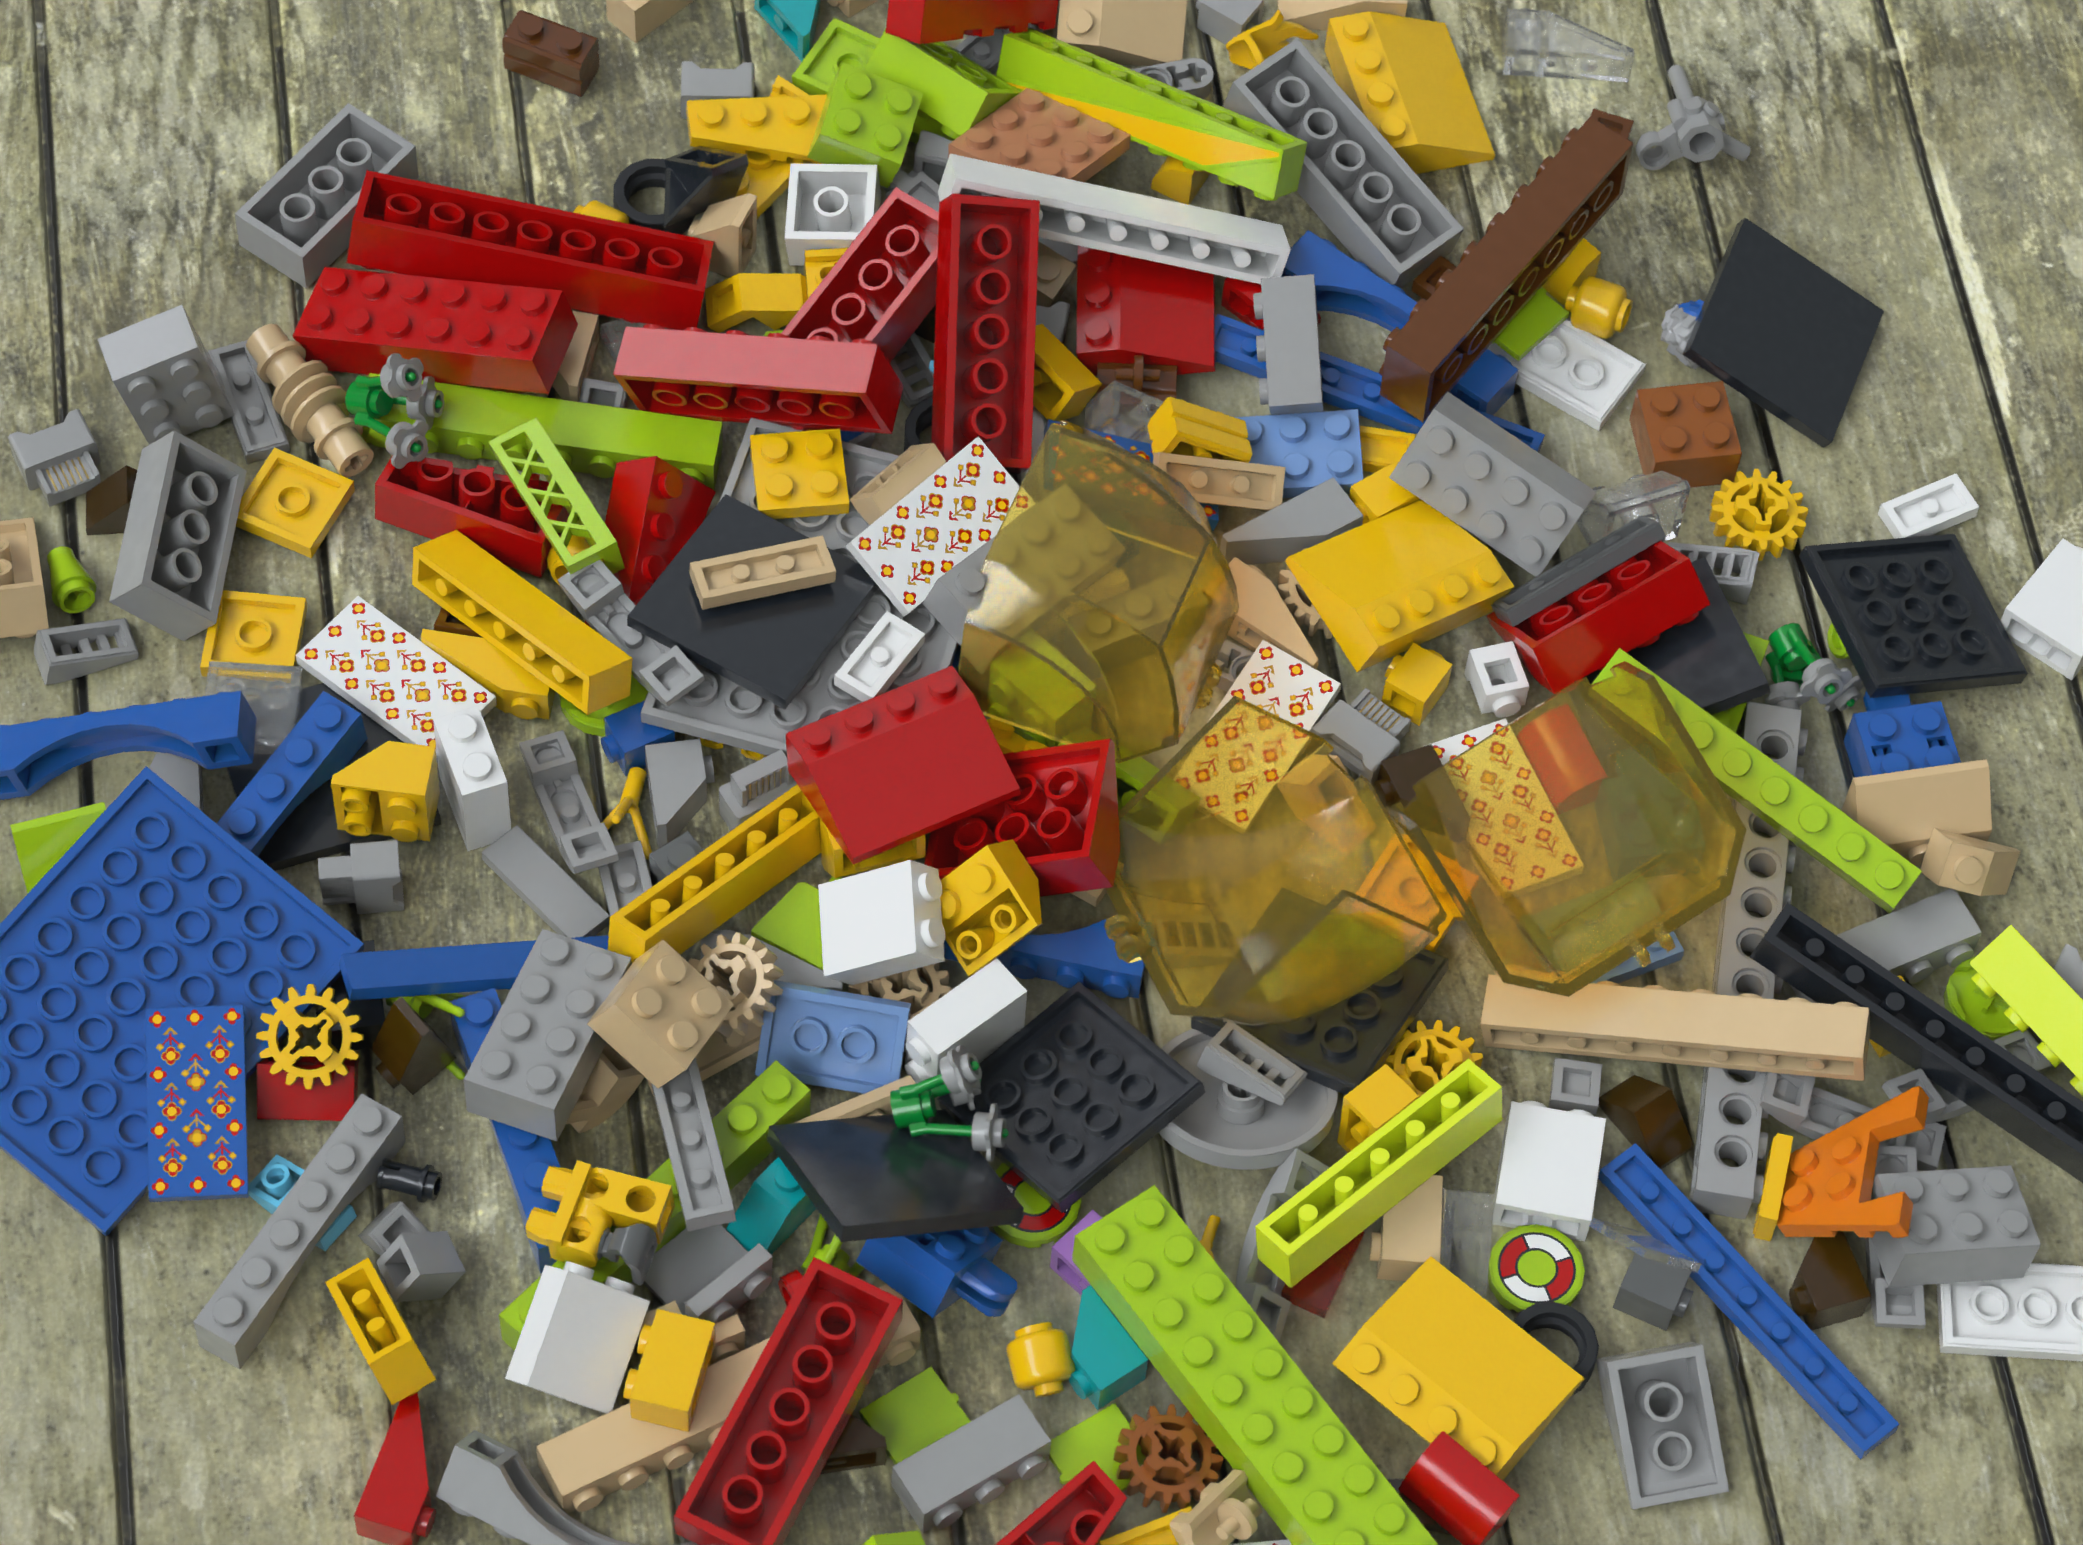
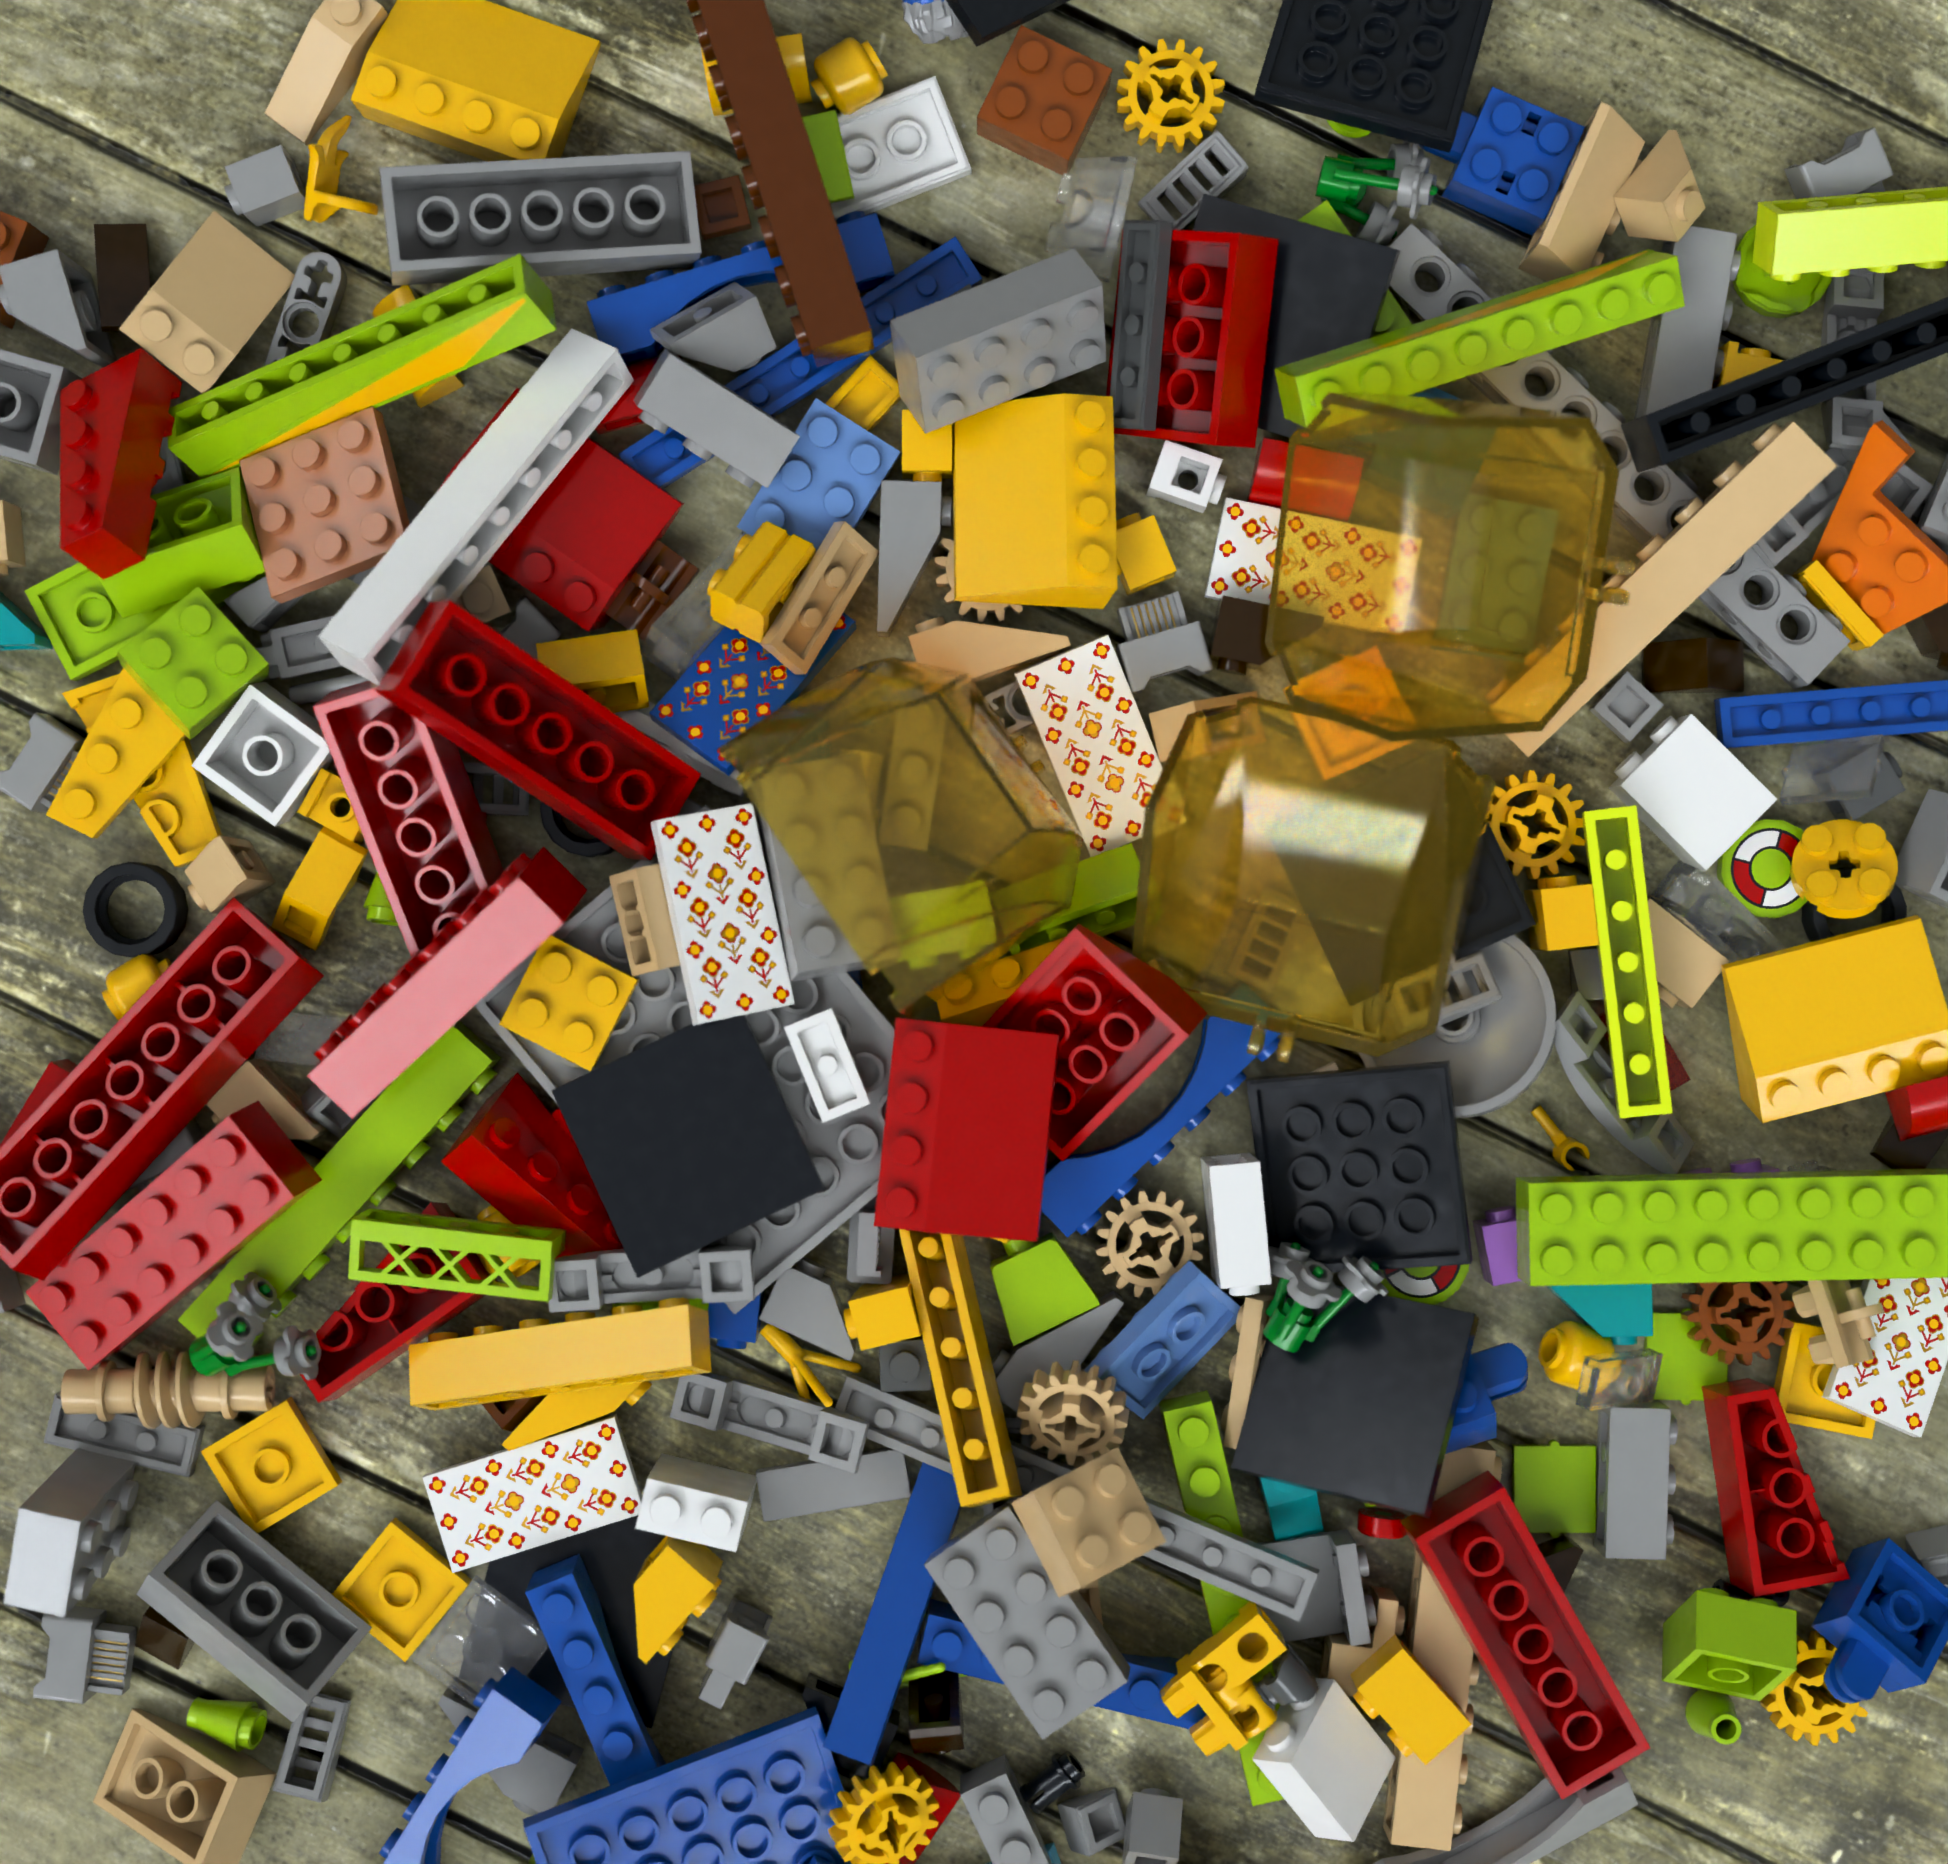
camera: 50 degrees left, 30 degrees up
black slope [663,146,749,228] -> none
tan plate [689,535,836,610] -> none
white brick [818,860,945,985] -> none
yellow slope [940,839,1042,977] -> none
none -> light grey slope [650,282,777,372]
none -> yellow brick [844,1273,922,1351]
none -> clear plate [1576,1348,1663,1411]
none -> yellow plate [1790,819,1898,919]

